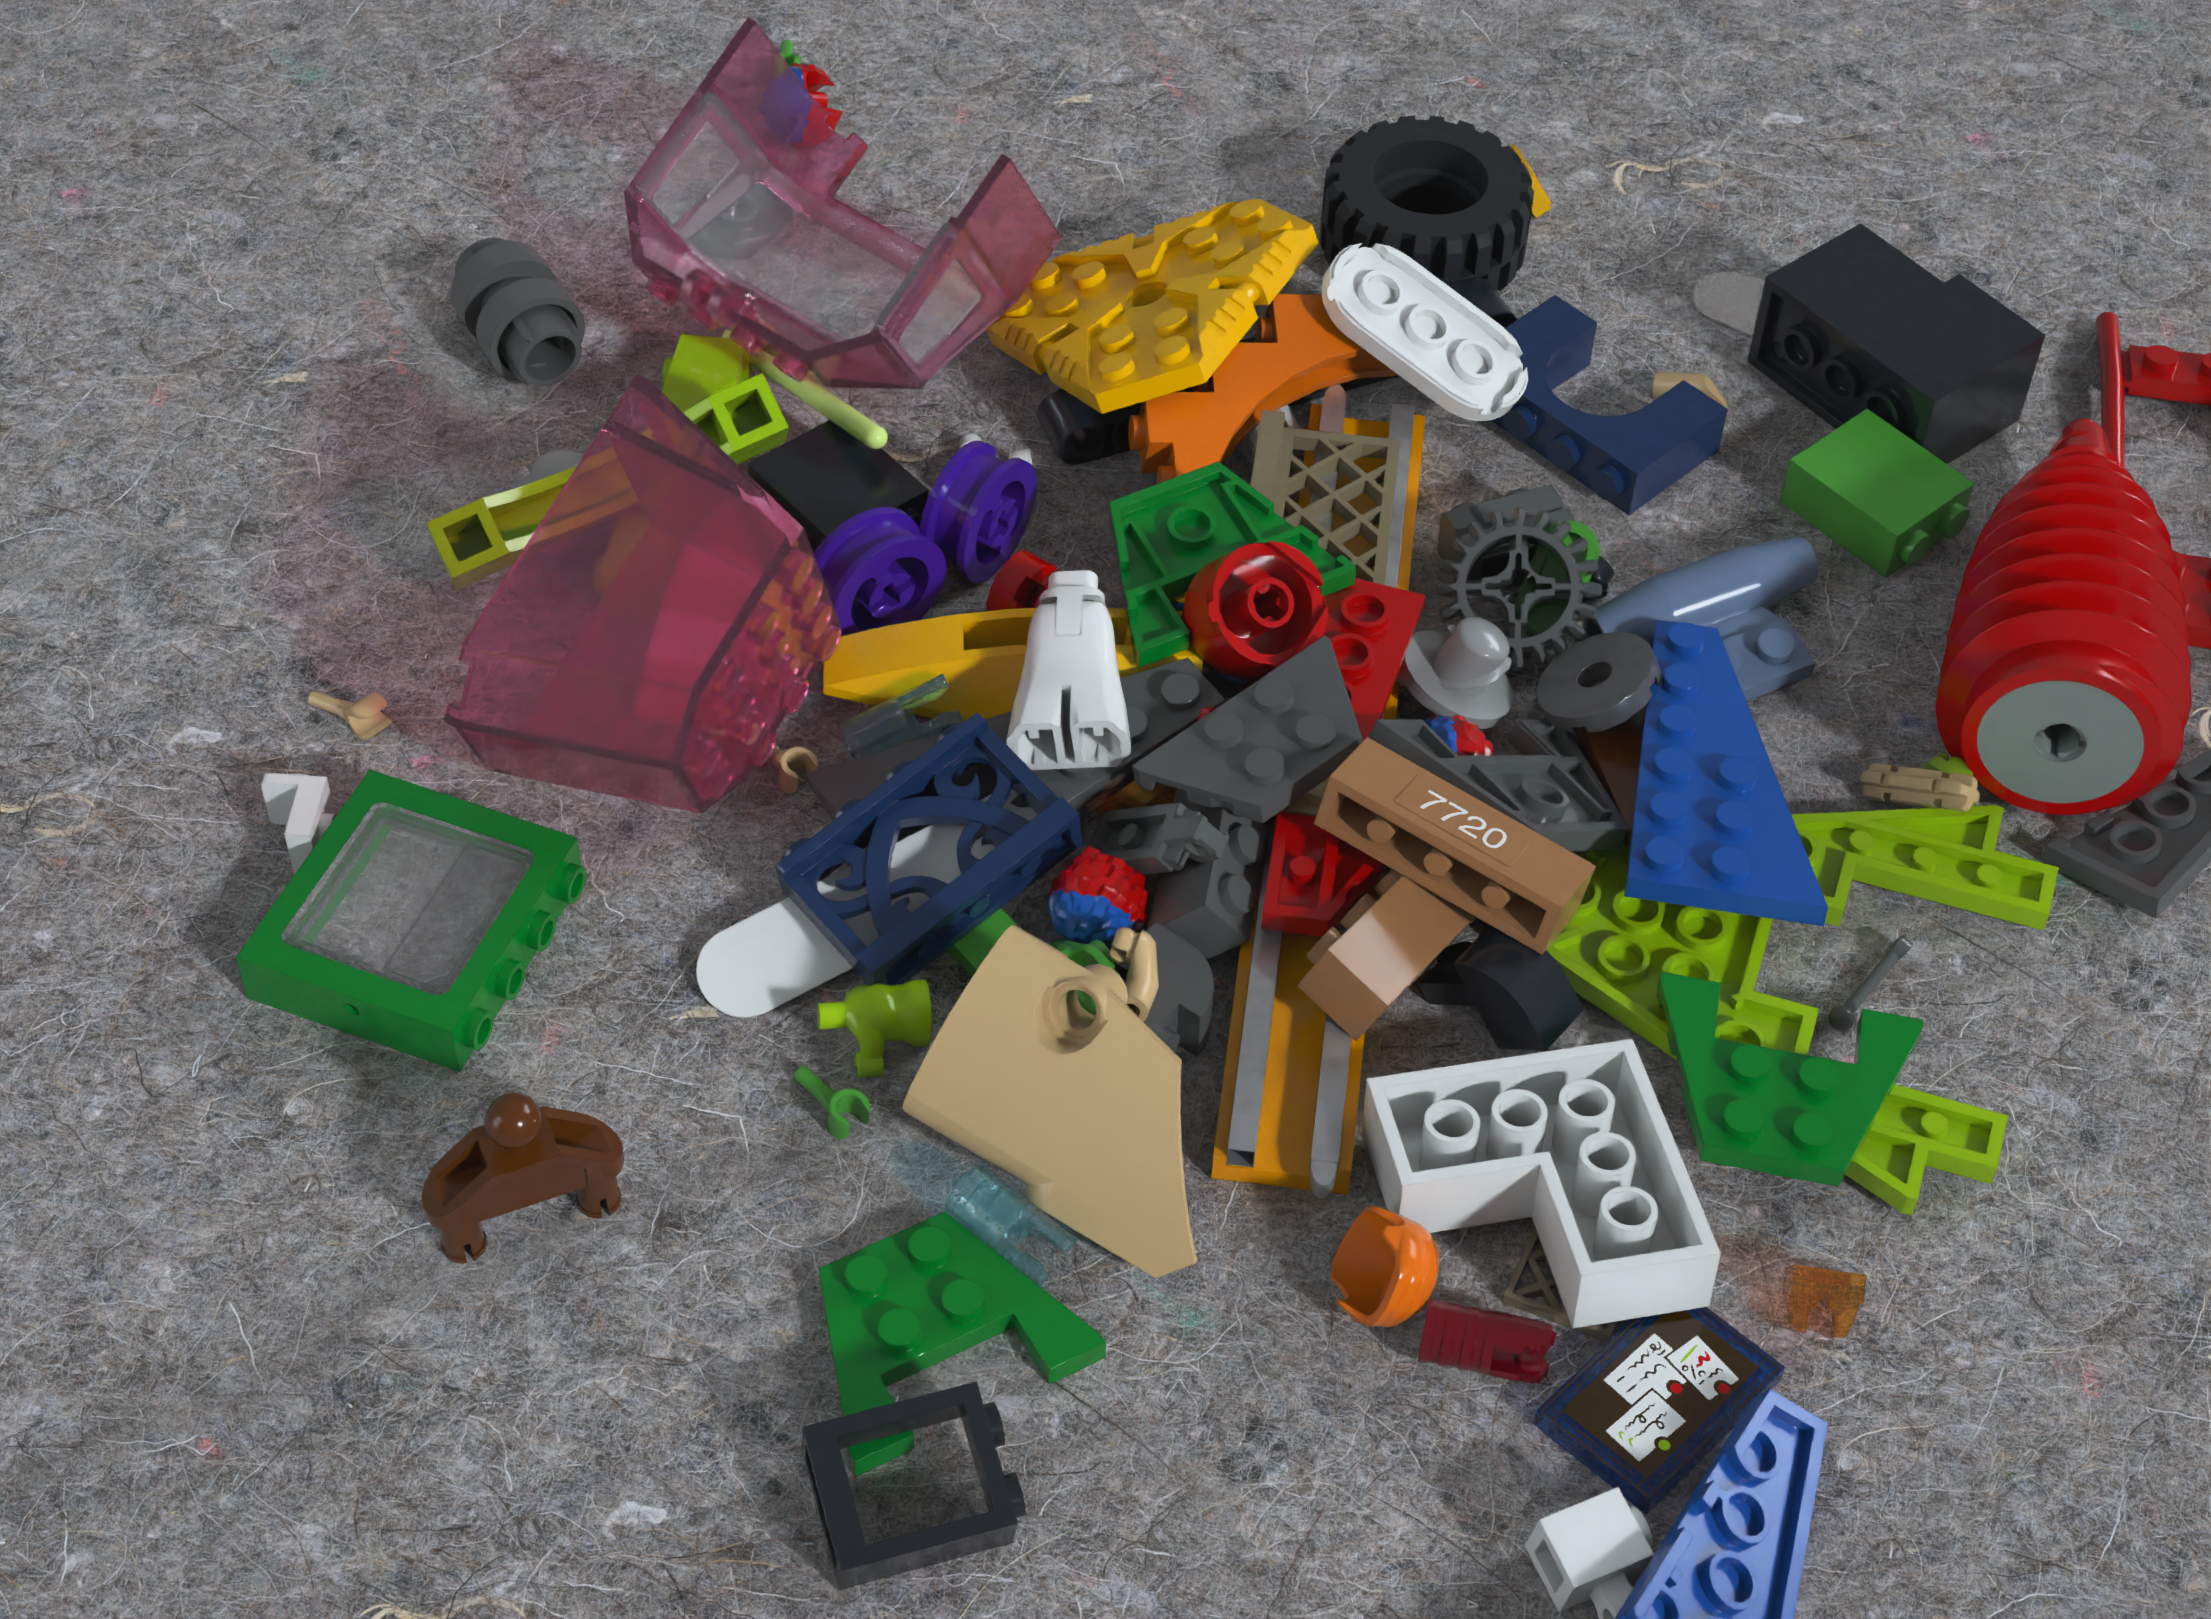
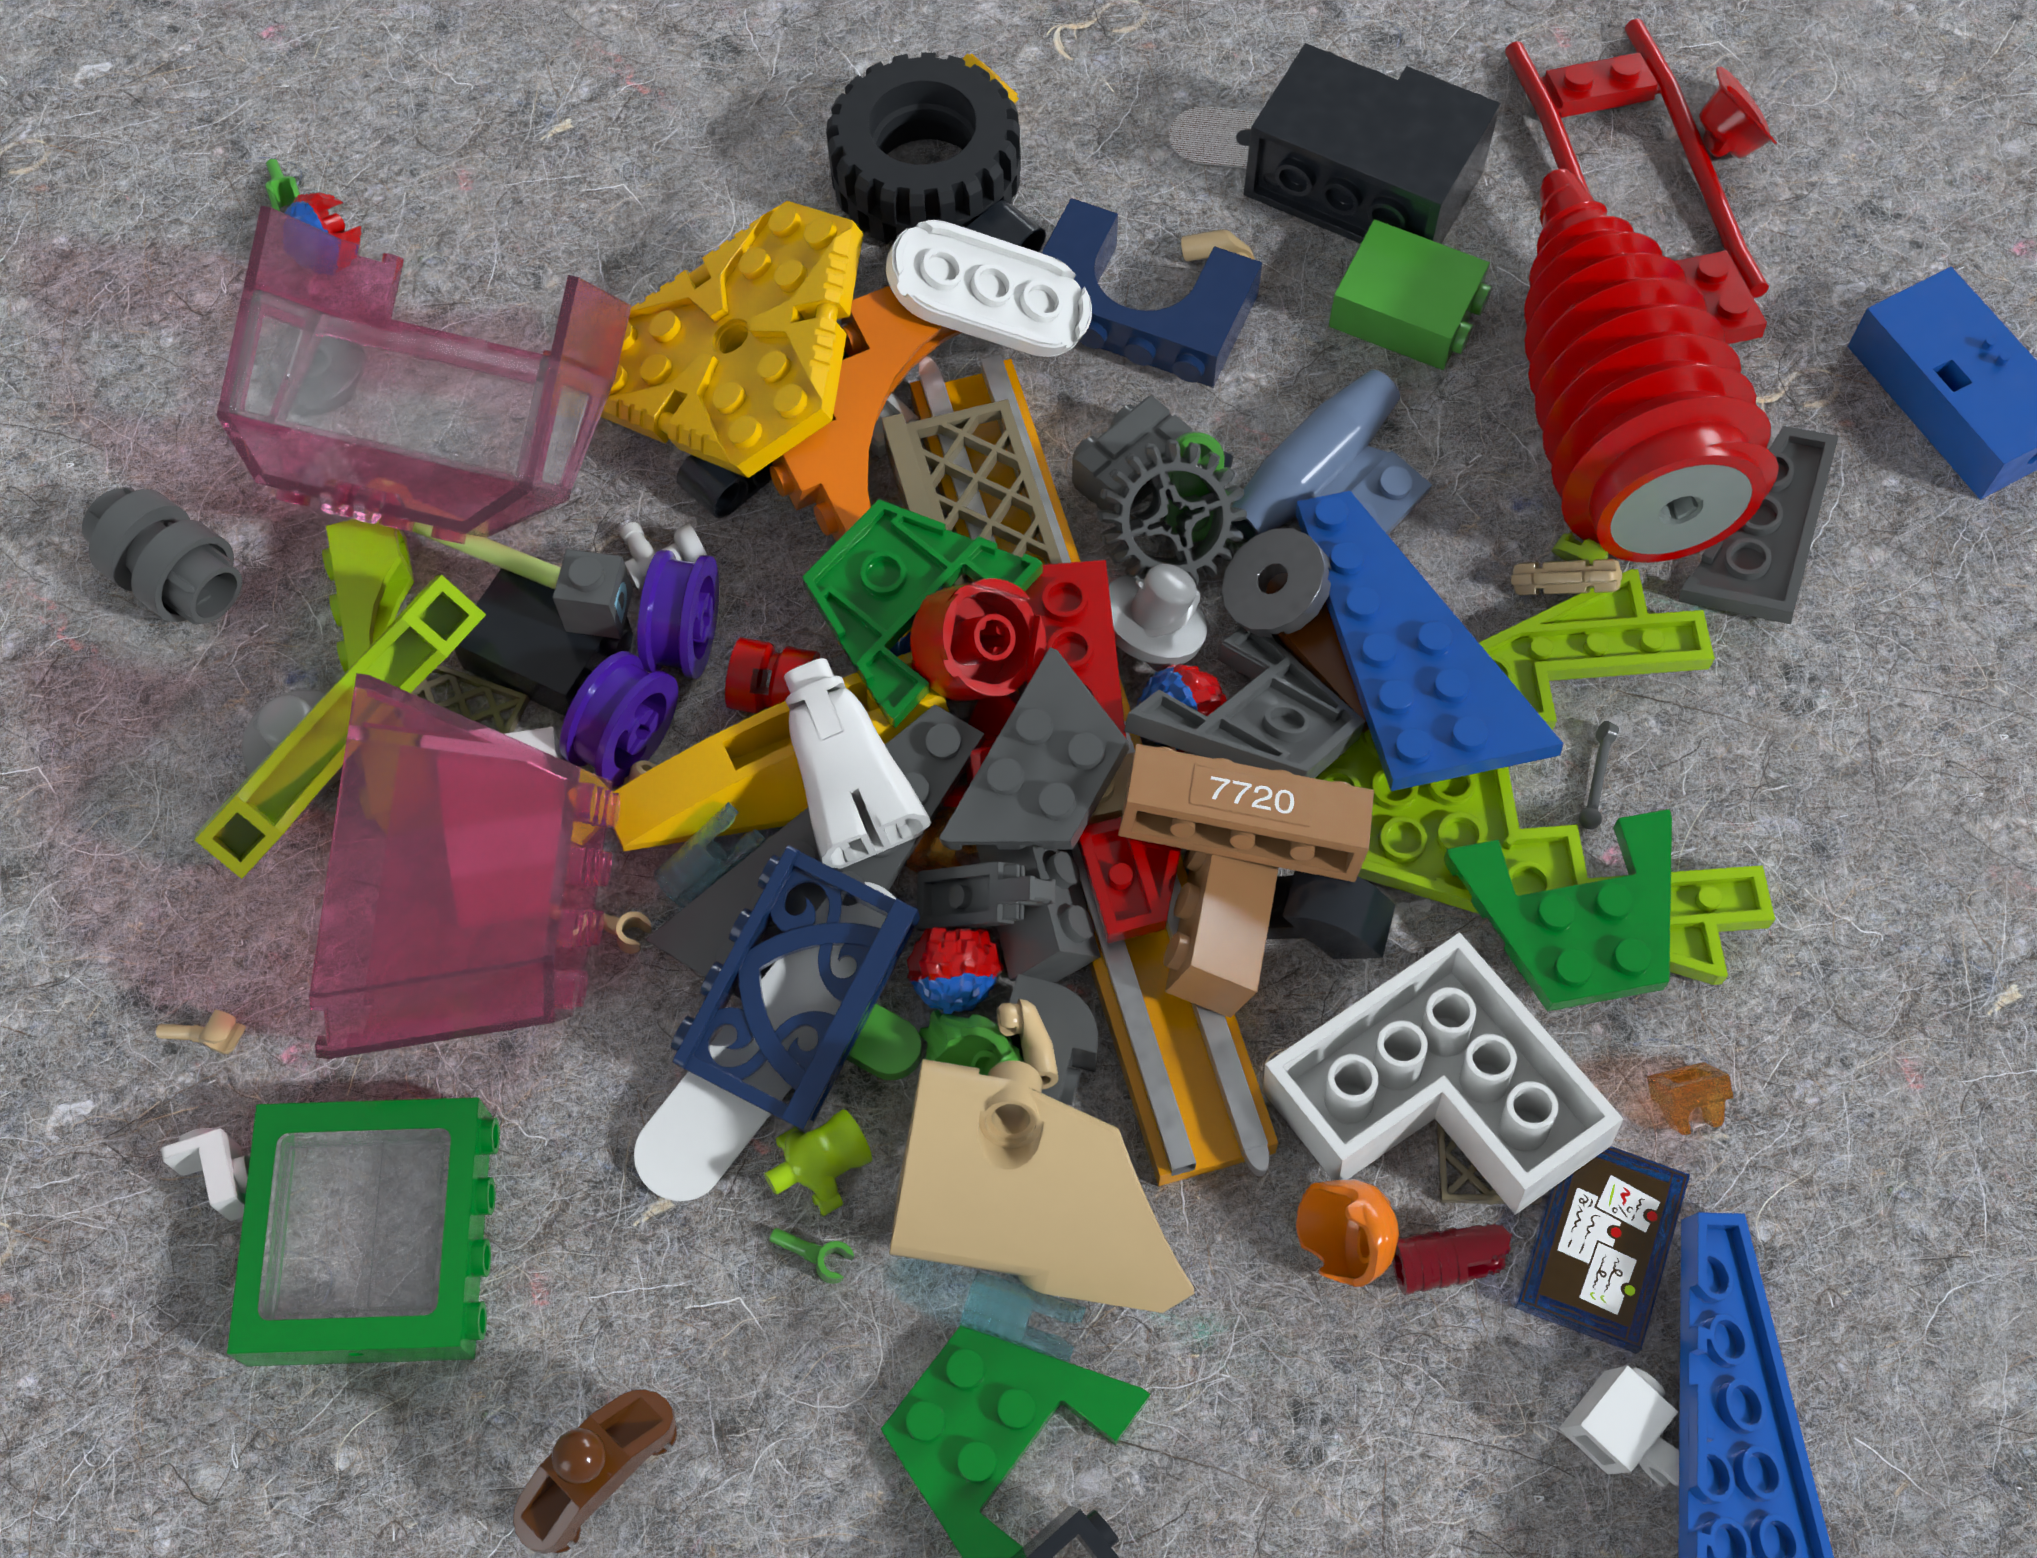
camera: 20 degrees left, 15 degrees up
none -> dark grey brick [553,549,633,639]

